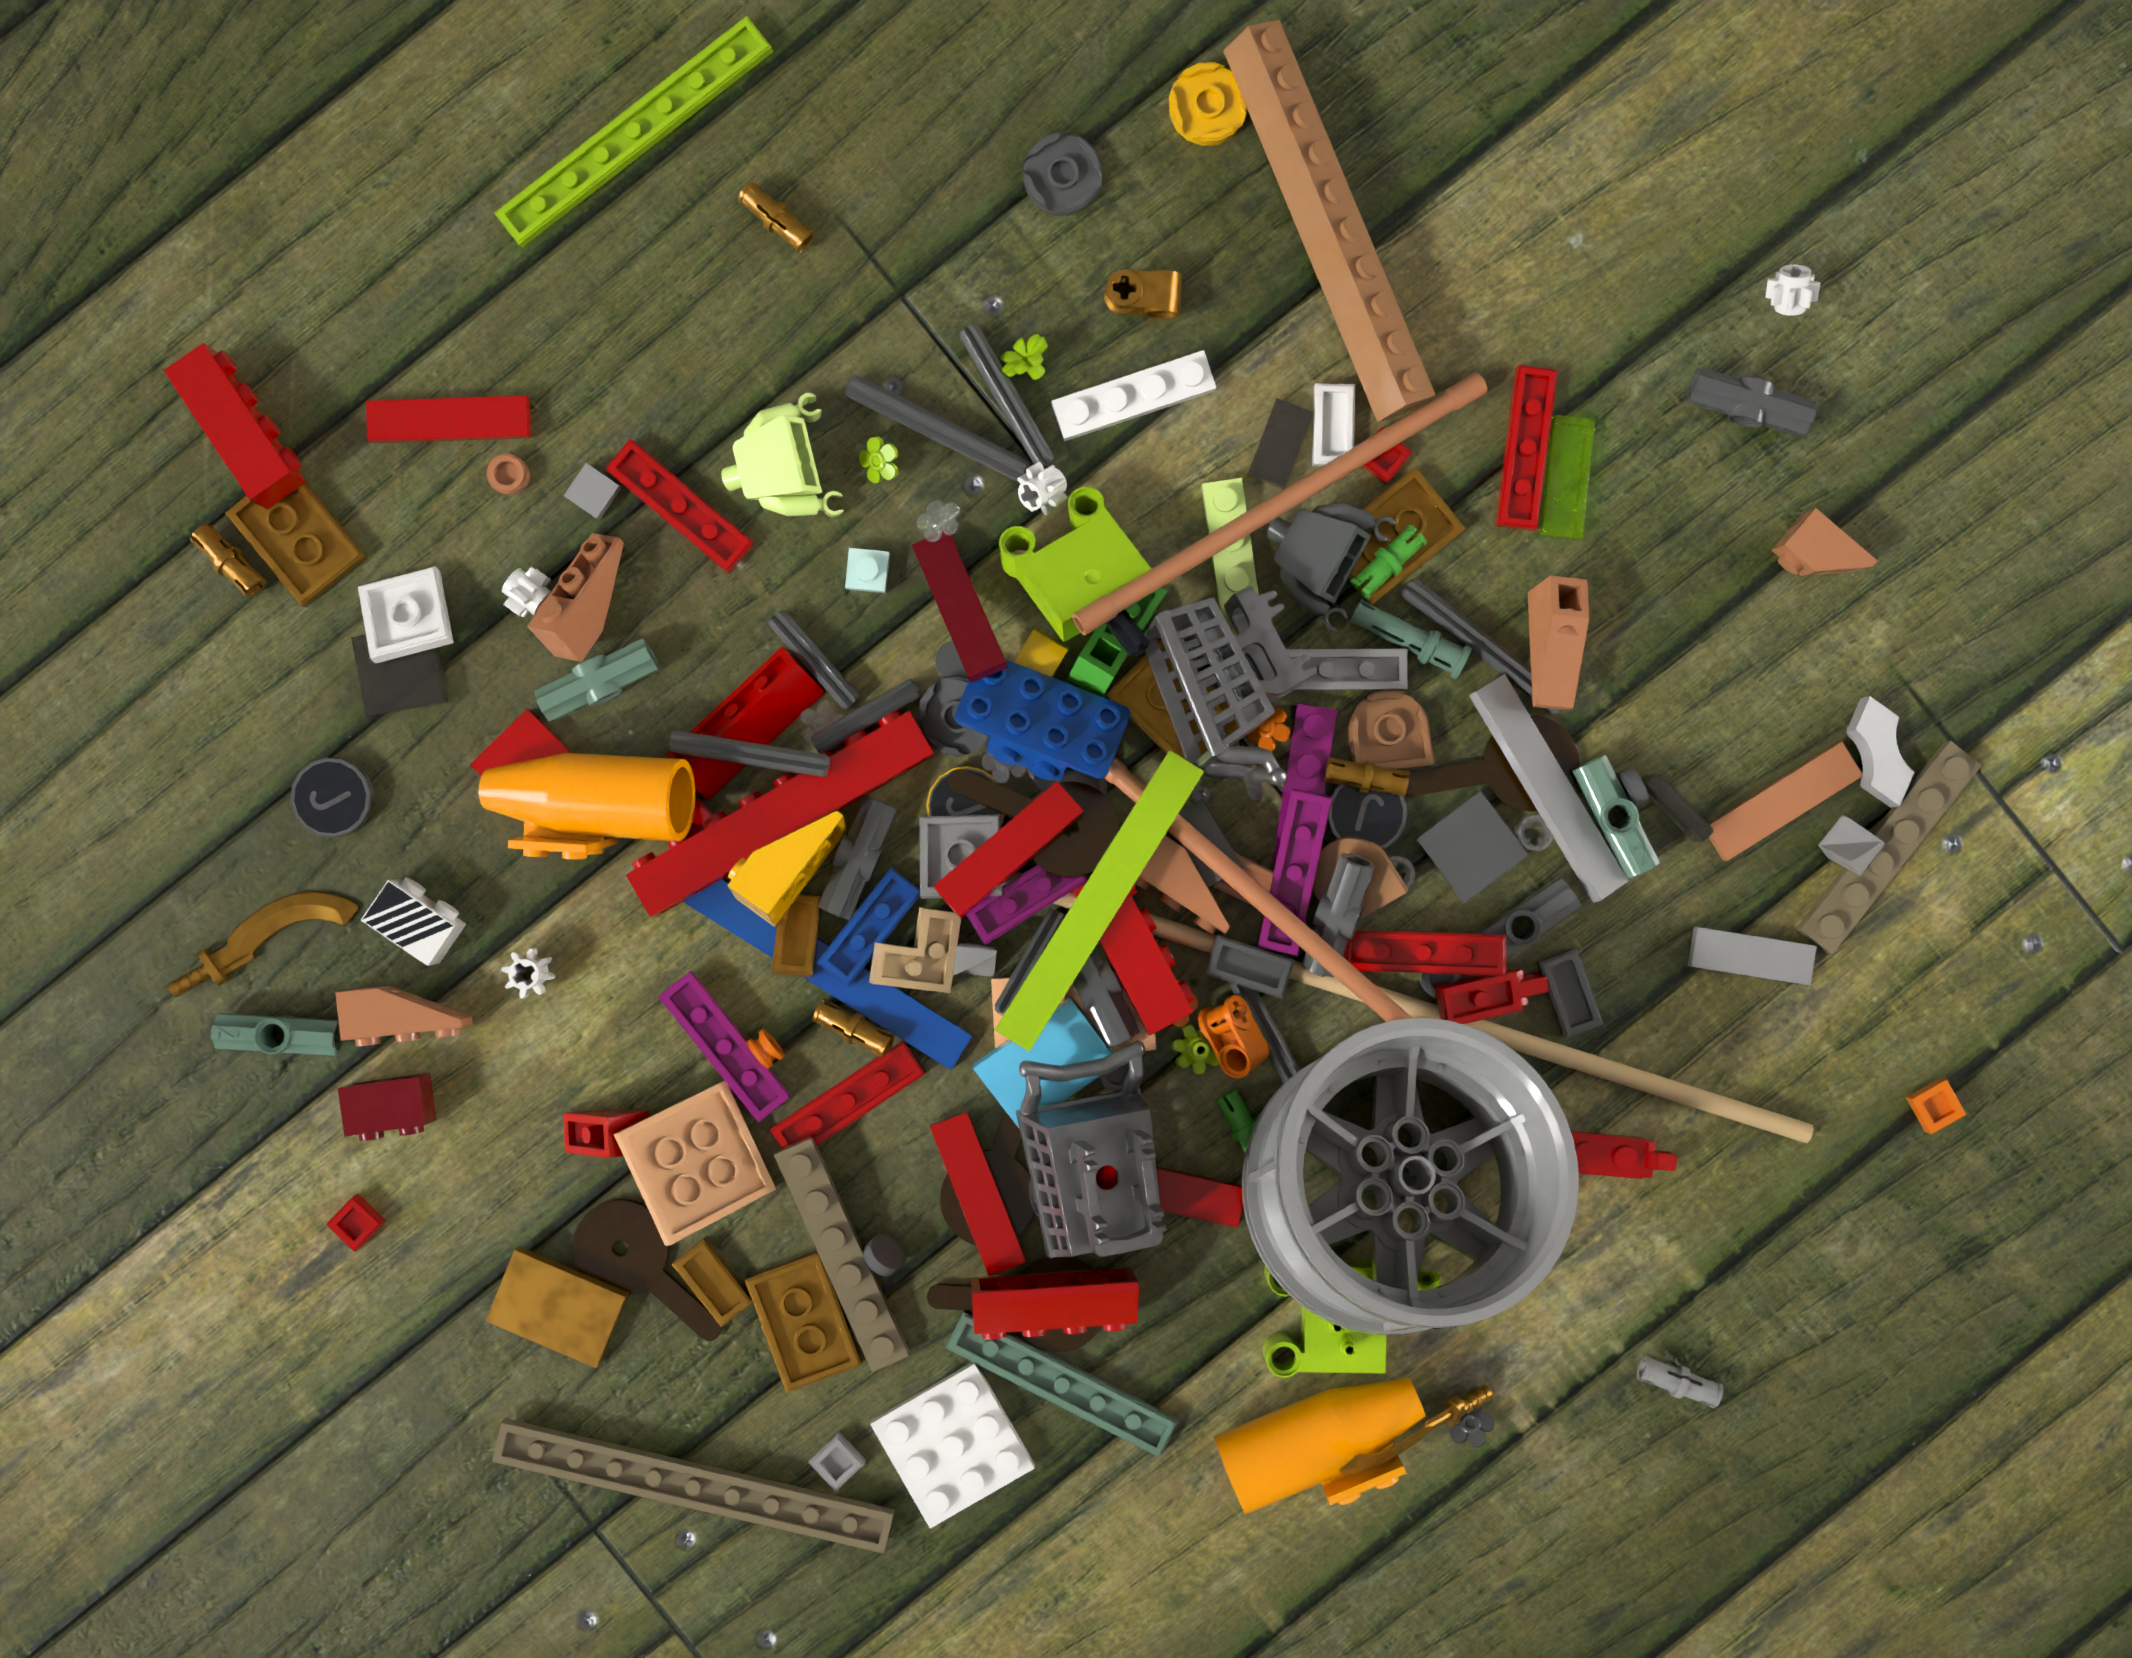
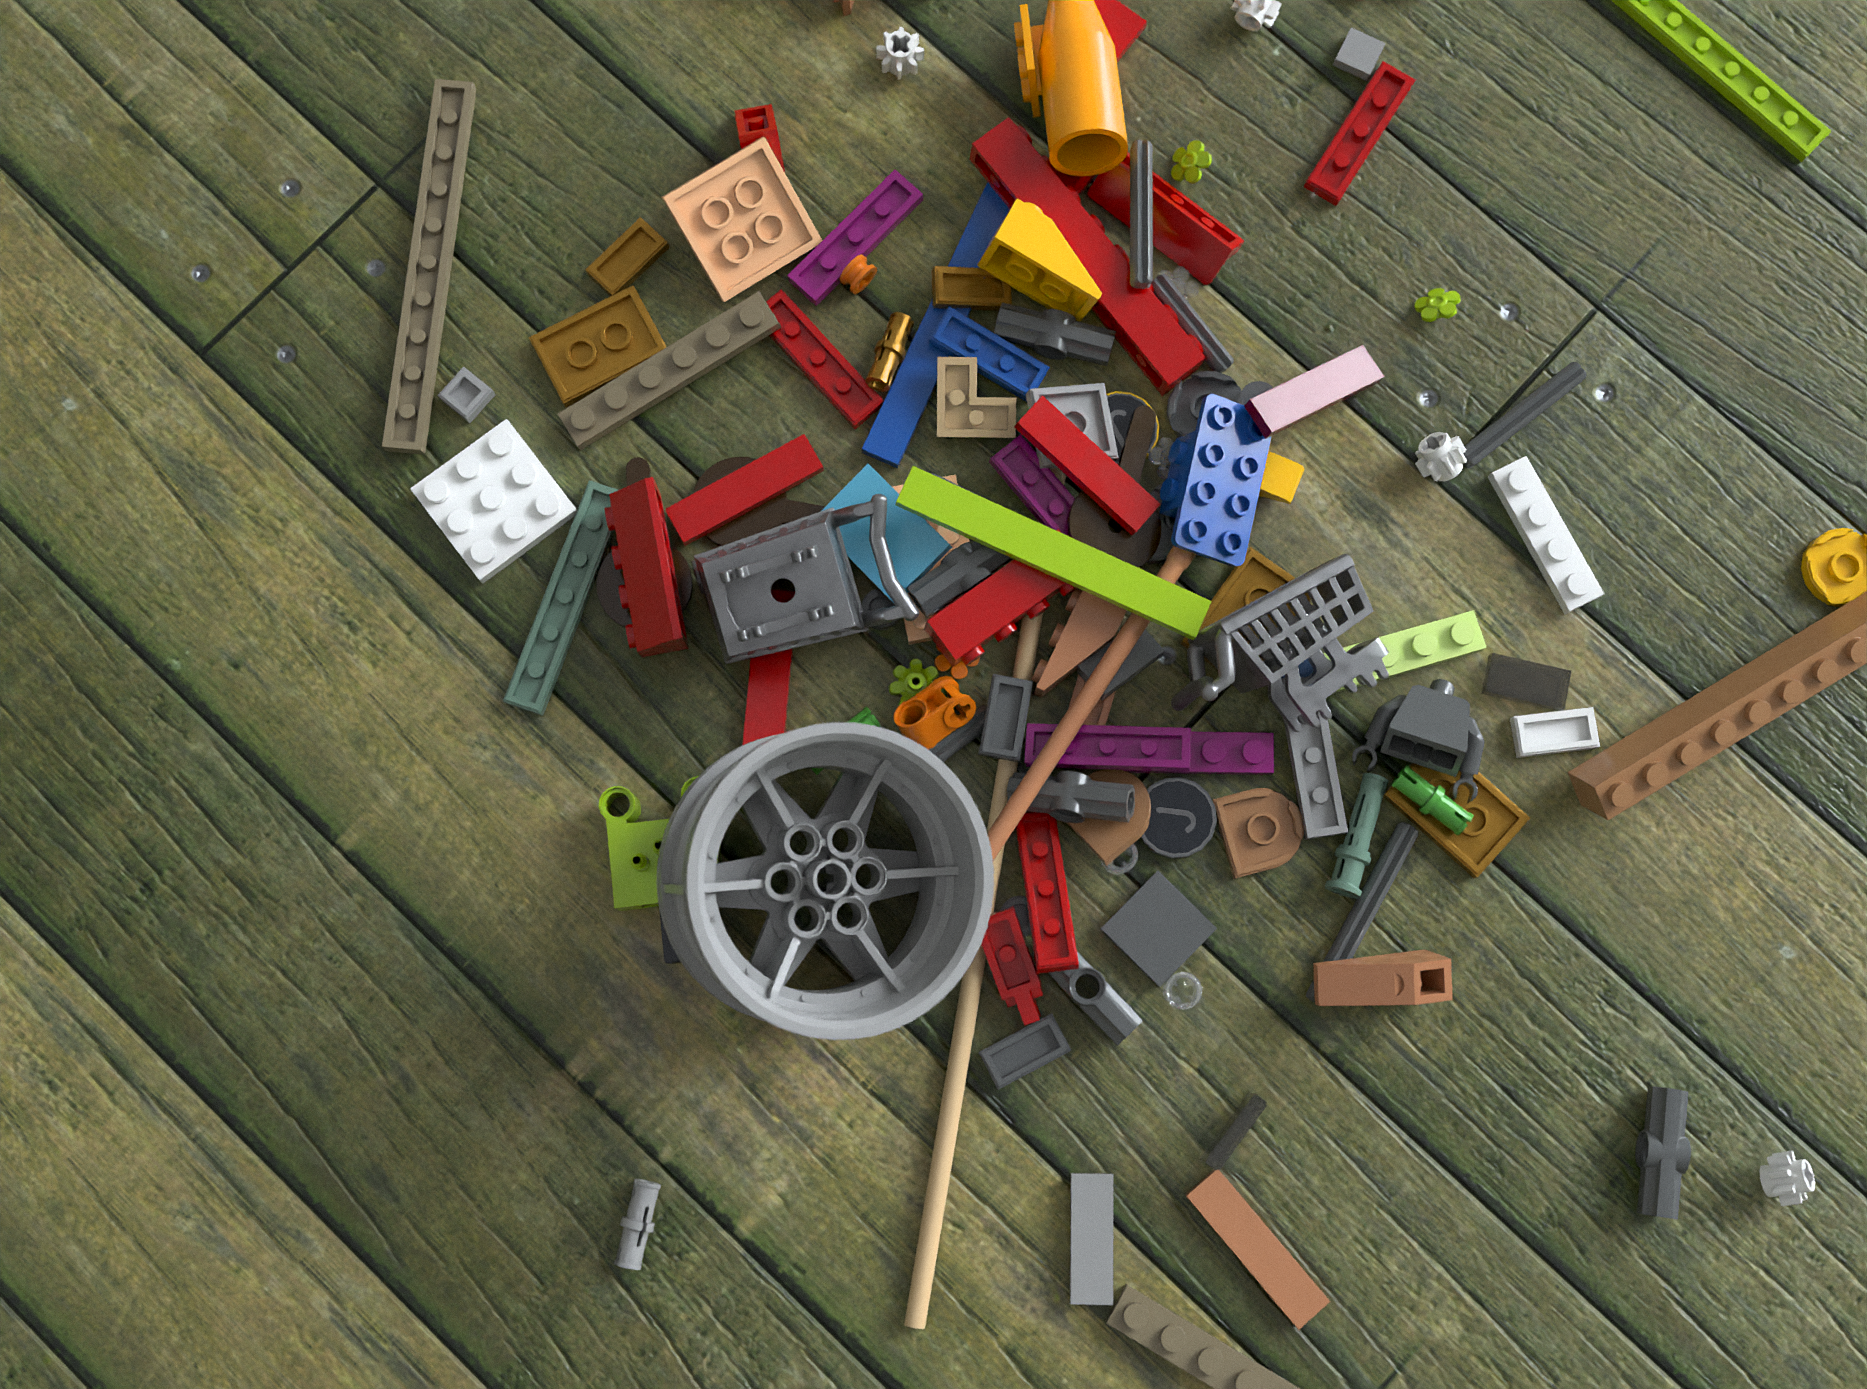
camera: 80 degrees right, 10 degrees down
pearl gold tile [486,1246,629,1368] -> none
nougat slope [527,533,624,662] -> none
sand green piece [534,638,660,723] -> none
dark brown piece [572,1199,723,1341] -> none
yellowish green torso [721,393,844,517] -> none
pearl gold pin [737,181,815,253] -> none
dark grey axle [768,610,860,710] -> none
dark grey axle [845,375,1030,482] -> none
light aqua plate [845,548,890,593] -> none
dark grey tile [863,1234,905,1276] -> none
clear plant [916,500,960,542] -> none
light grey slope [953,942,997,977] -> none
lime piece [999,487,1151,656] -> none
lime plant [1000,334,1048,380] -> none
dark grey tile [1023,133,1102,216] -> none
bright green slope [1067,587,1167,697] -> none
nougat piece [1072,372,1488,635] -> none
pearl gold piece [1104,269,1182,319] -> none
light orange piece [1214,1378,1426,1515] -> none
orange plant [1247,707,1290,752] -> none
pearl gold pin [1324,757,1410,797] -> none
pearl gold sword [1339,1385,1493,1475] -> none
red tile [1362,427,1412,485] -> none
dark brown piece [1406,715,1580,812] -> none
dark grey plant [1450,1406,1495,1448] -> none
light grey tile [1469,674,1628,903] -> none
red tile [1495,365,1558,531] -> none
clear neon green tile [1540,415,1596,541] -> none
red hinge [1570,1130,1677,1179] -> none
sand green piece [1572,755,1660,878] -> none
dark grey tile [1616,767,1649,808] -> none
nougat slope [1771,508,1878,576] -> none
light grey slope [1818,815,1885,876] -> none
tile [1846,696,1914,808] -> none
none -> lime plant [1171,140,1212,184]

